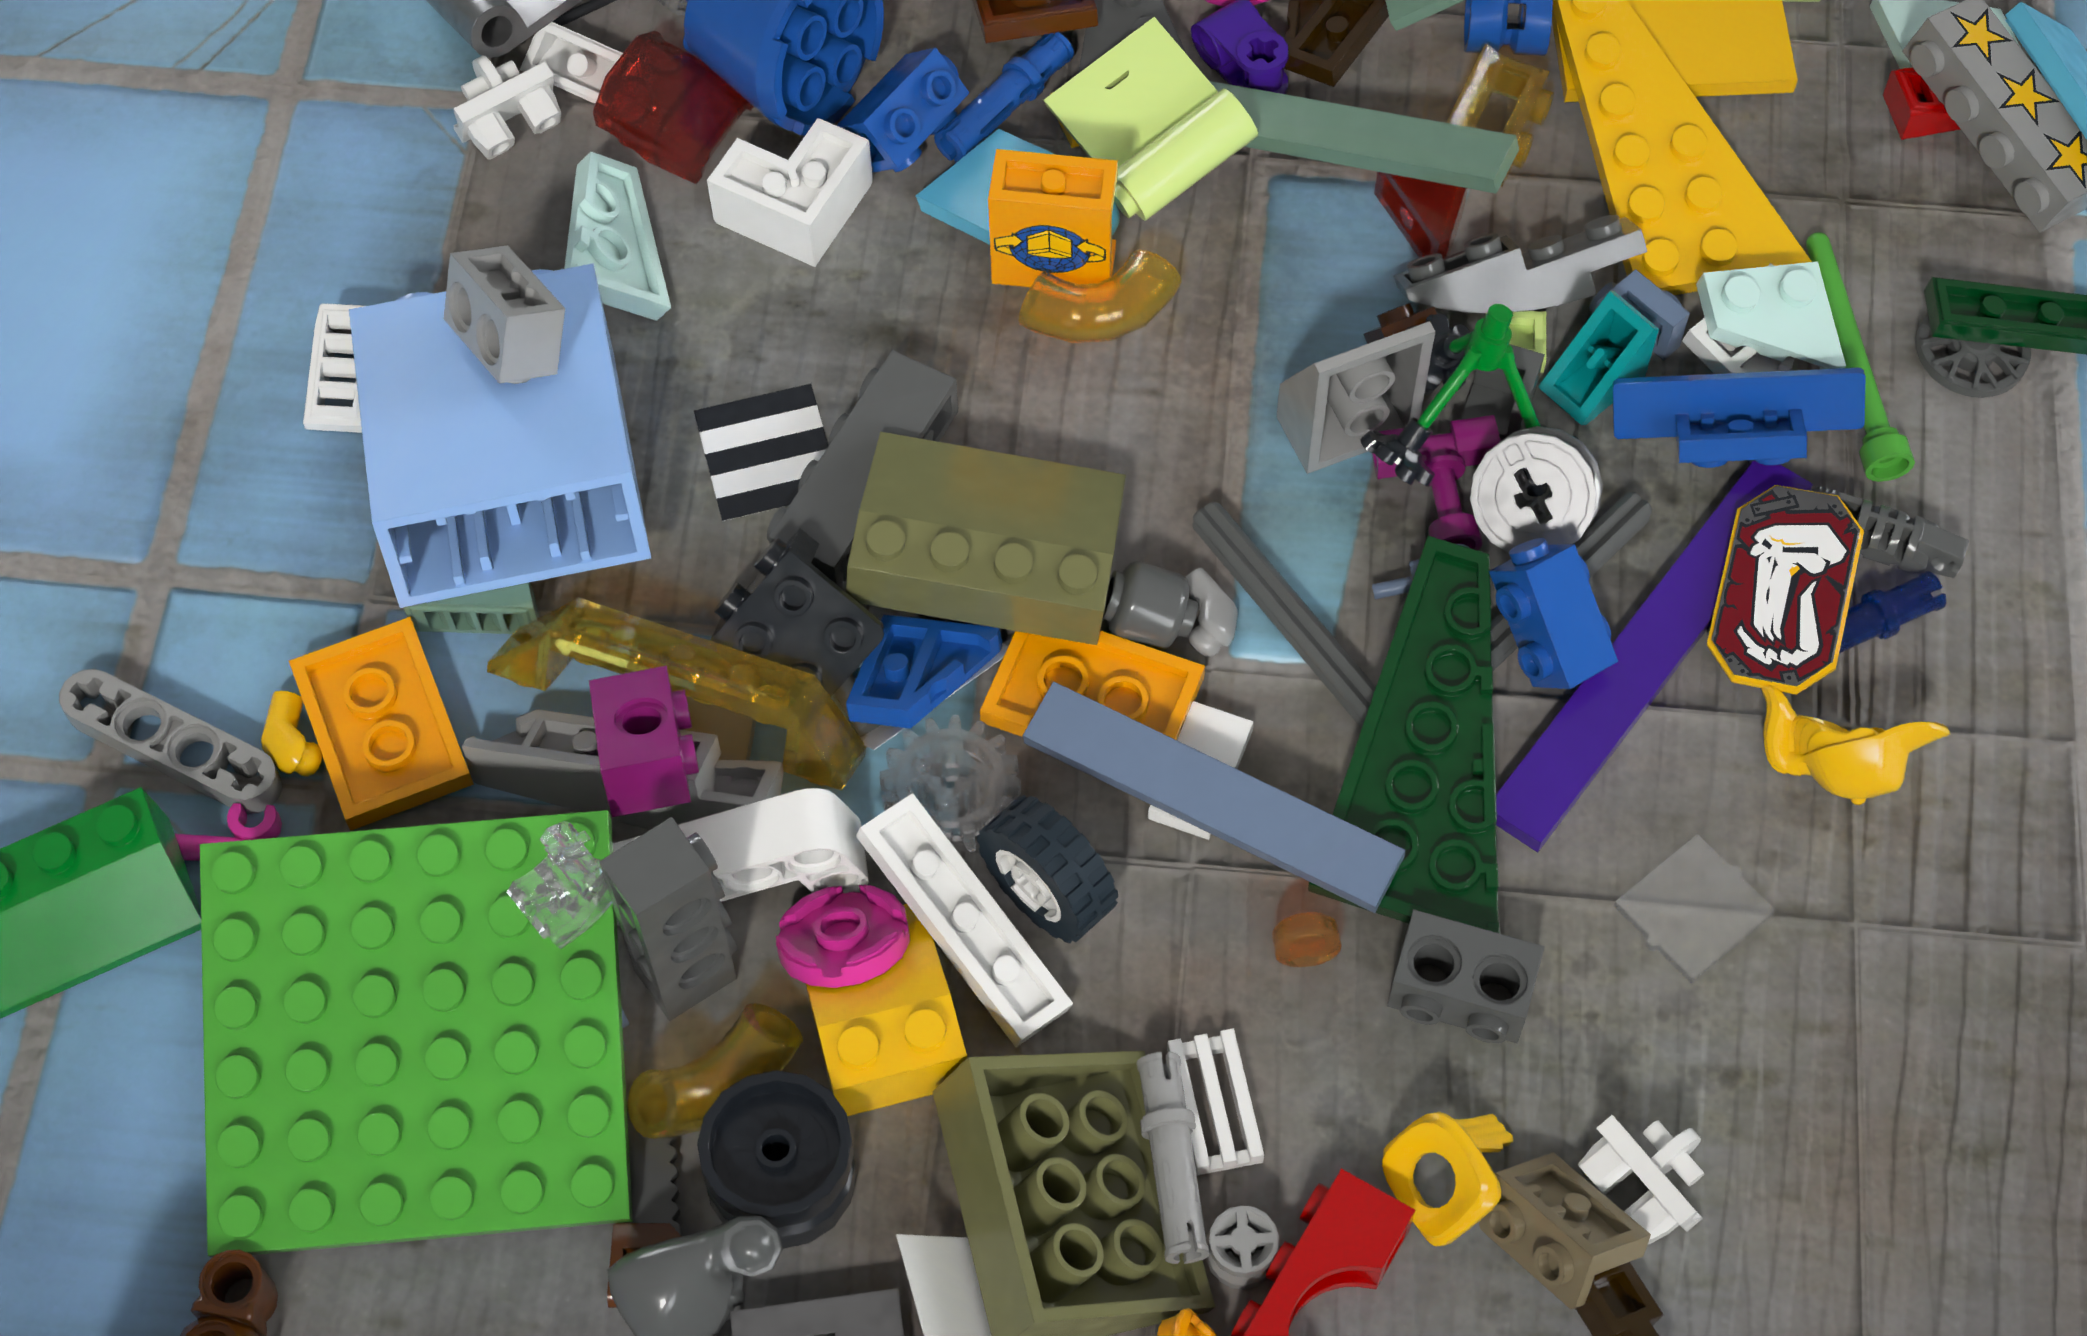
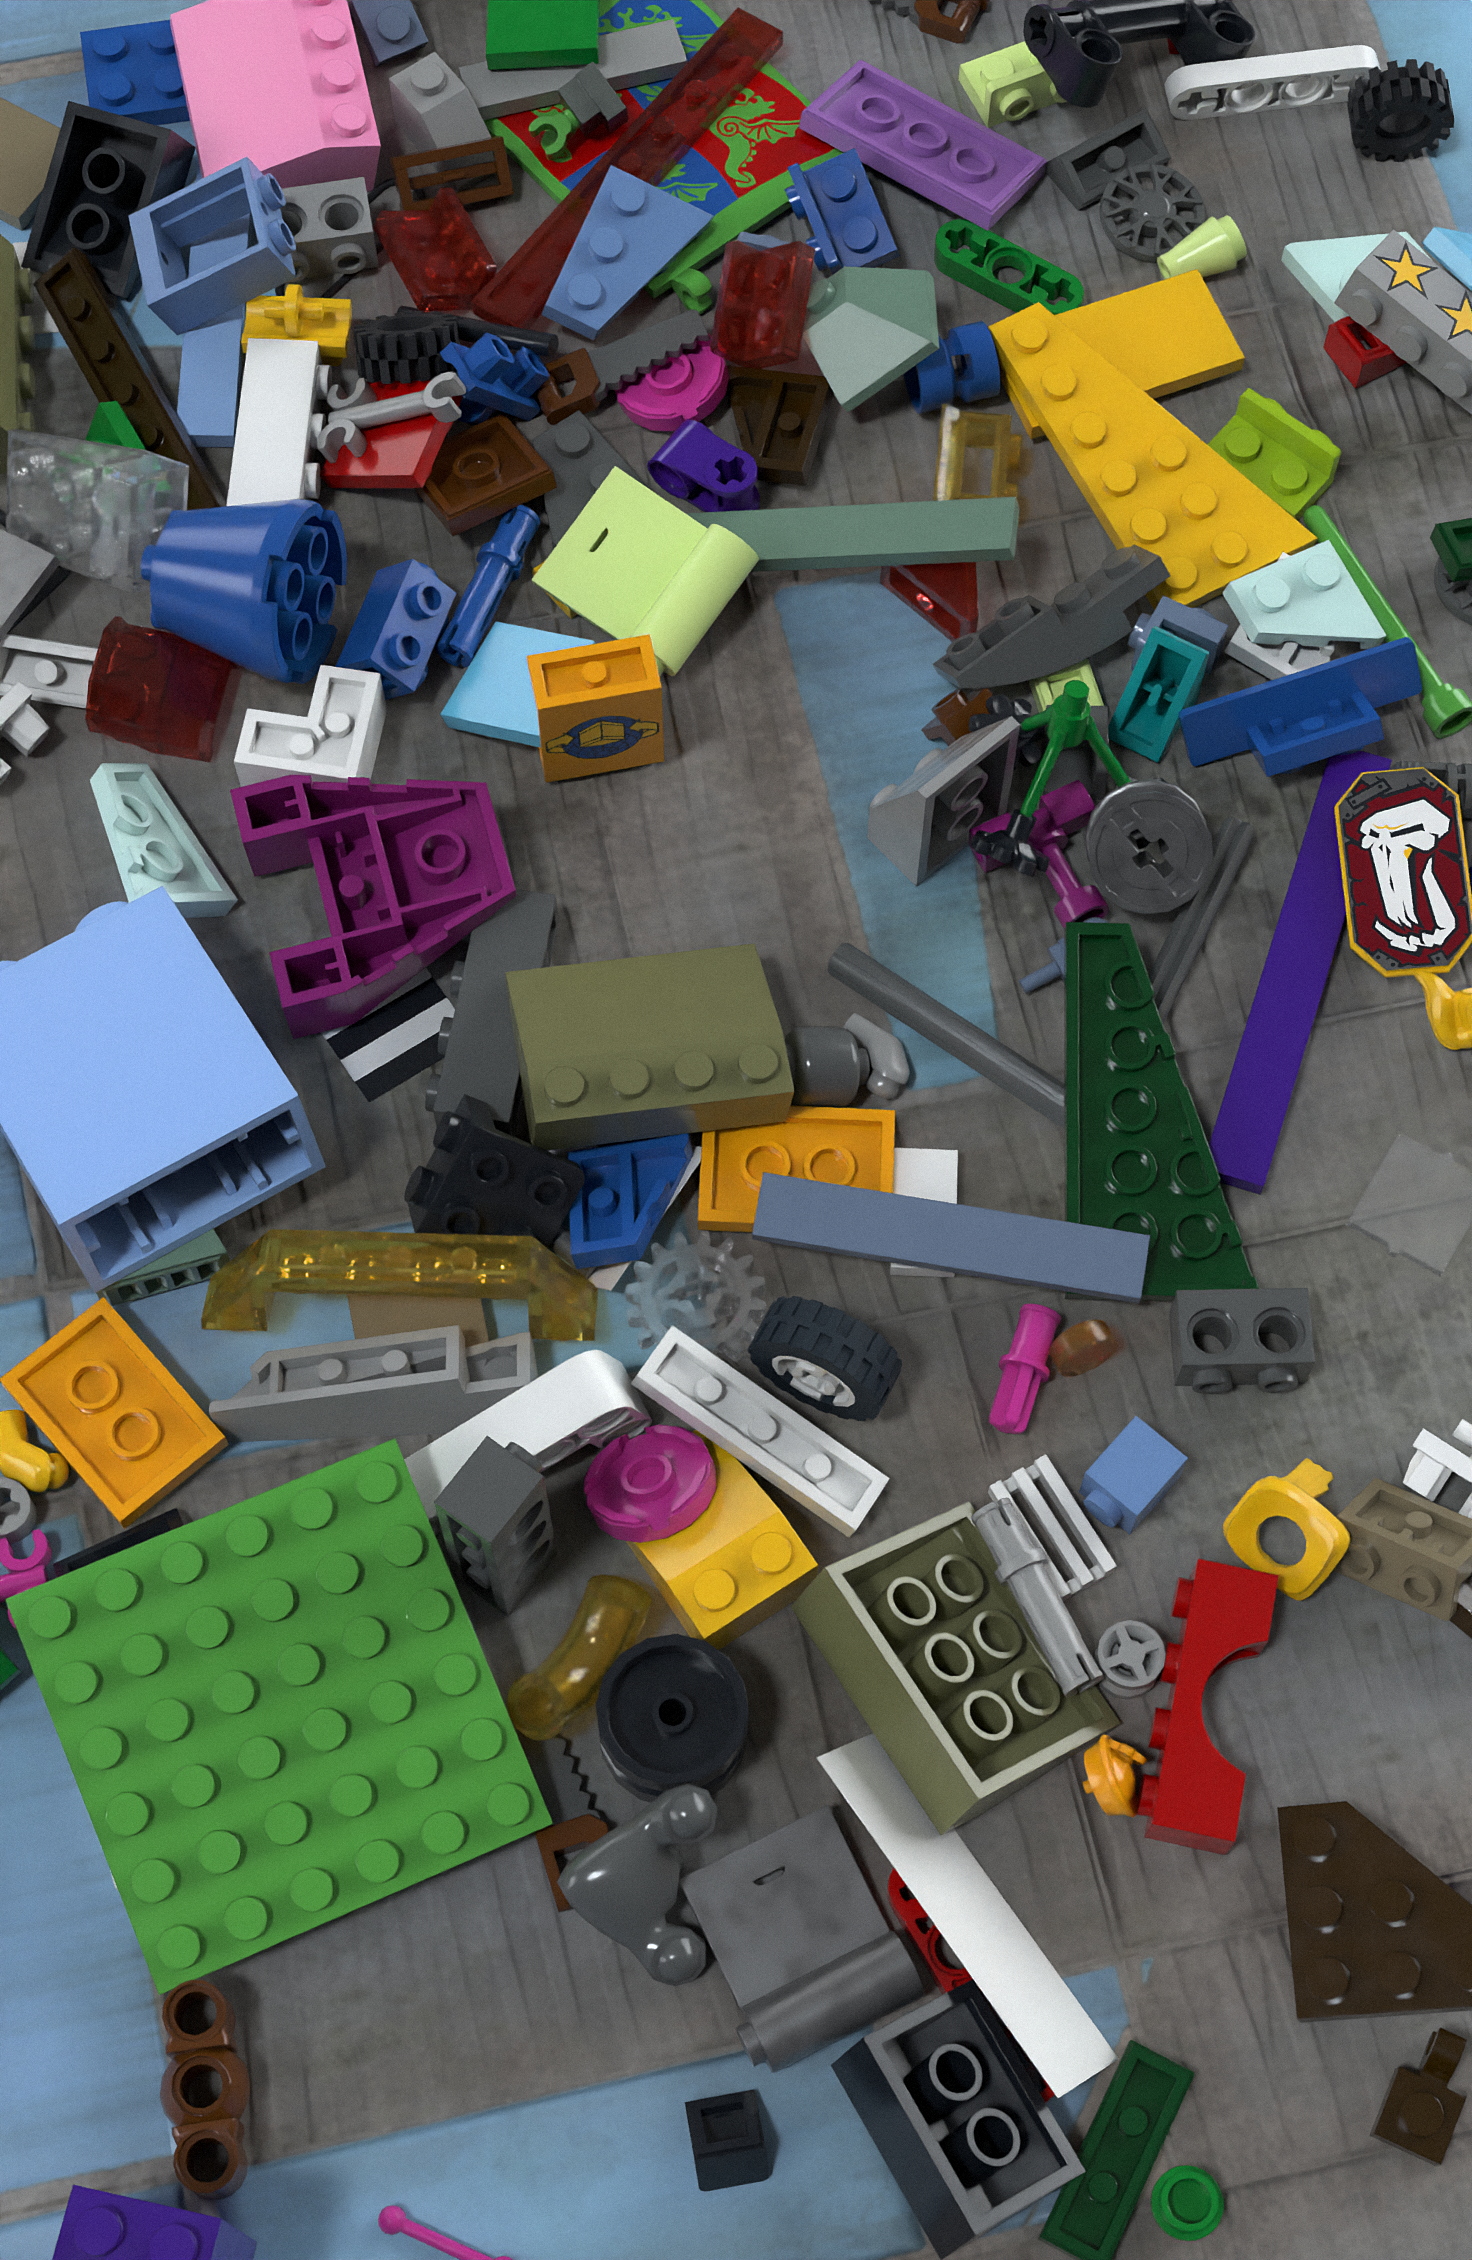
camera: 20 degrees left, 5 degrees up
light grey brick [444,245,565,384] -> none
clear piece [507,821,612,949] -> none
magenta brick [589,666,699,817] -> none
clear yellow cylinder [1018,250,1182,343] -> none
blue brick [1489,538,1618,689] -> none
none -> magenta wedge [230,775,517,1039]
none -> dark pink axle [988,1304,1061,1435]
none -> medium blue brick [1079,1416,1188,1535]
none -> lime bracket [1207,388,1341,521]

